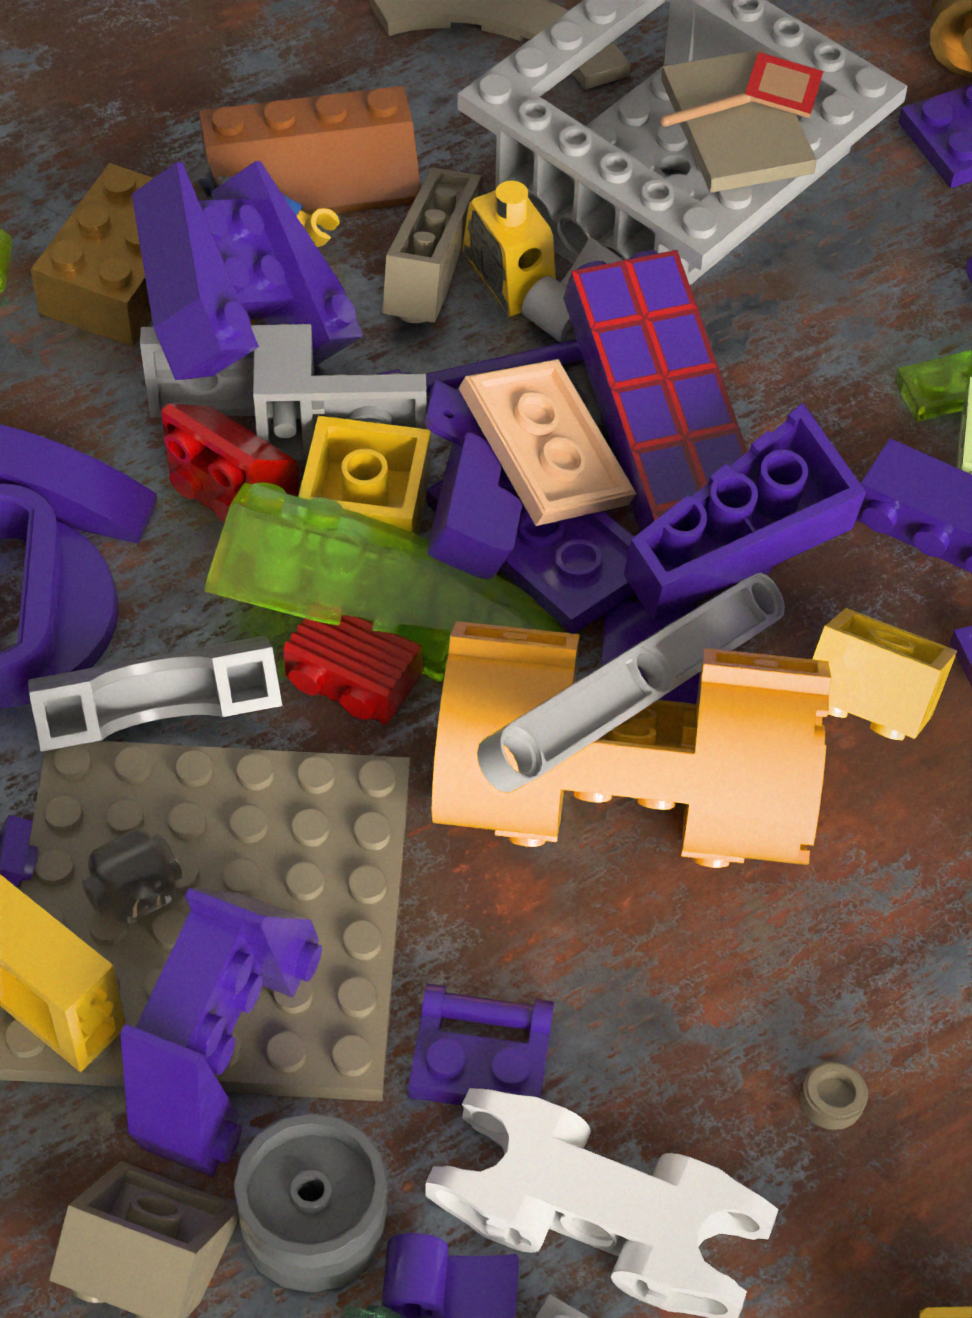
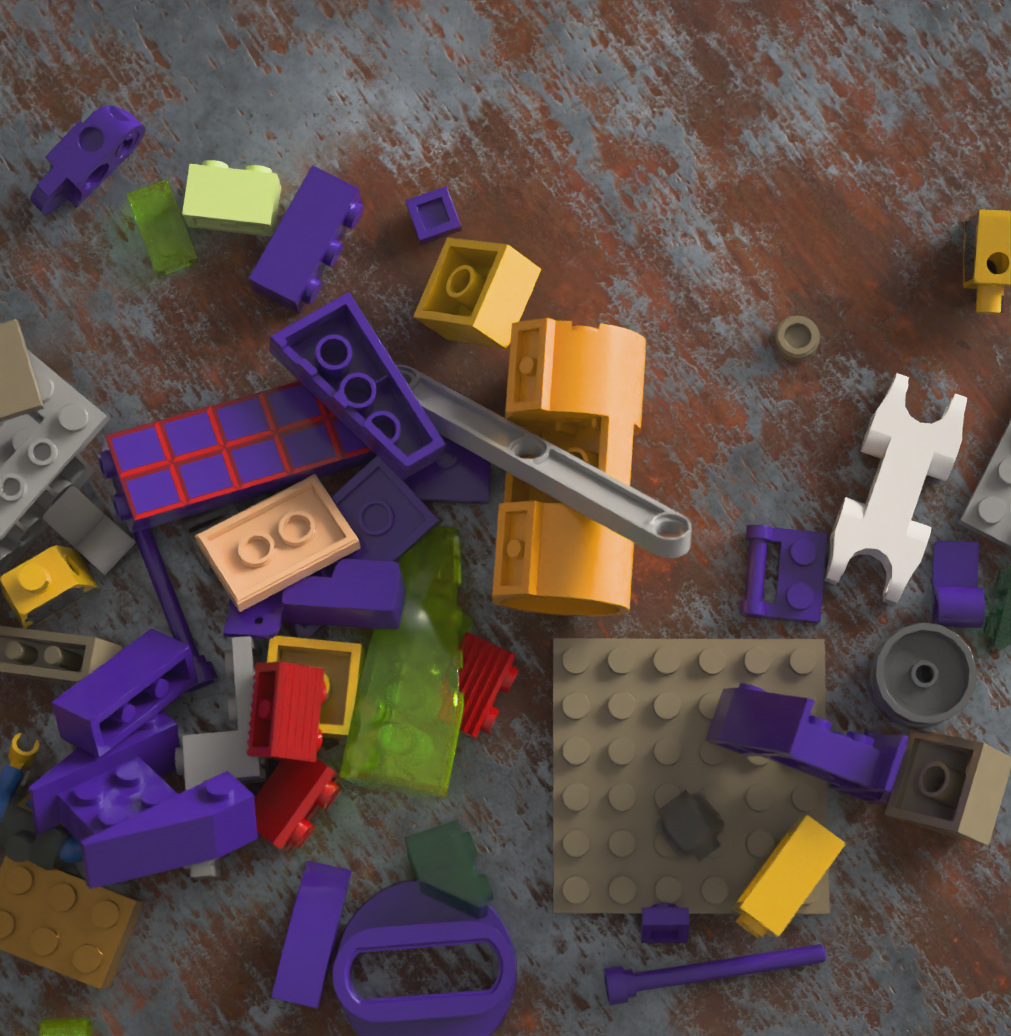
camera: 90 degrees left, 25 degrees up
light grey arch [28,635,283,752] -> none
none -> dark purple brick [51,628,198,758]
none -> red brick [246,662,327,762]
none -> clear green slope [404,820,493,920]

